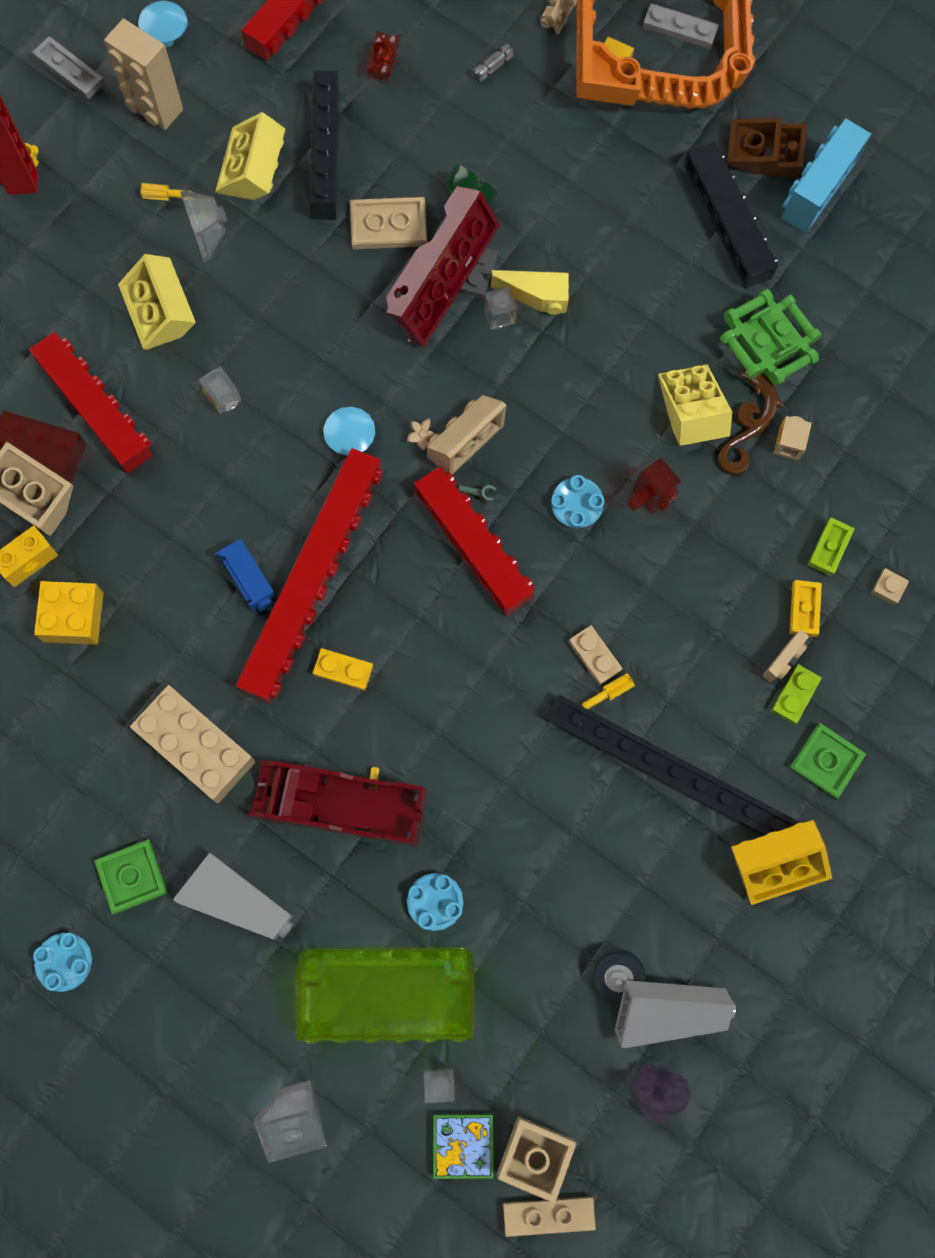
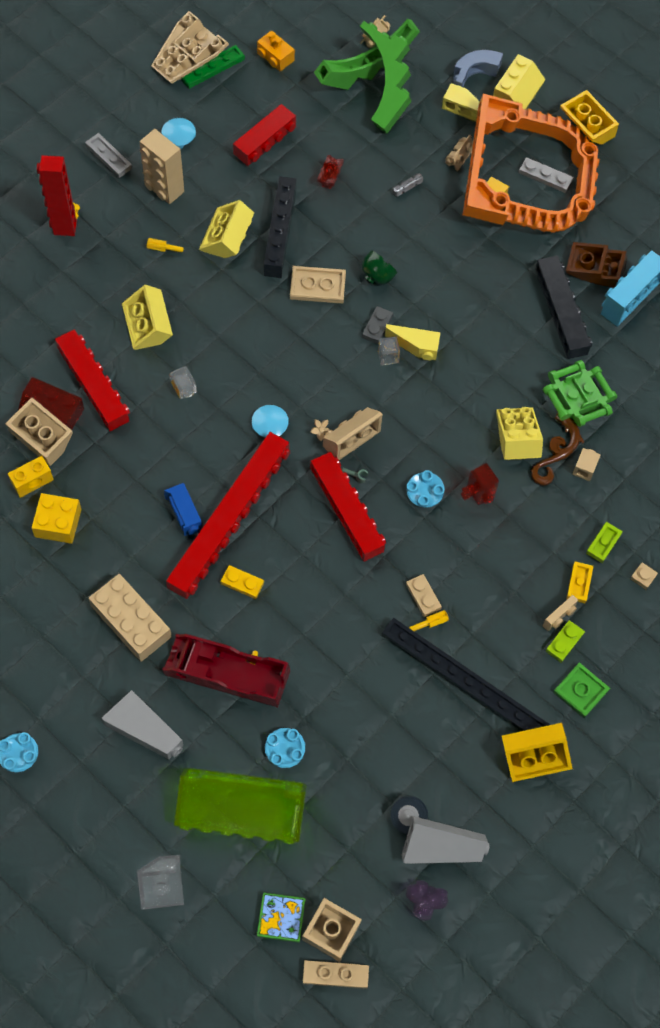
camera: 10 degrees right, 10 degrees down
bright green tile [94,839,168,915] -> none
clear slope [180,191,227,262] -> none
dark red piece [386,186,500,347] -> none
clear brick [424,1068,455,1103] -> none

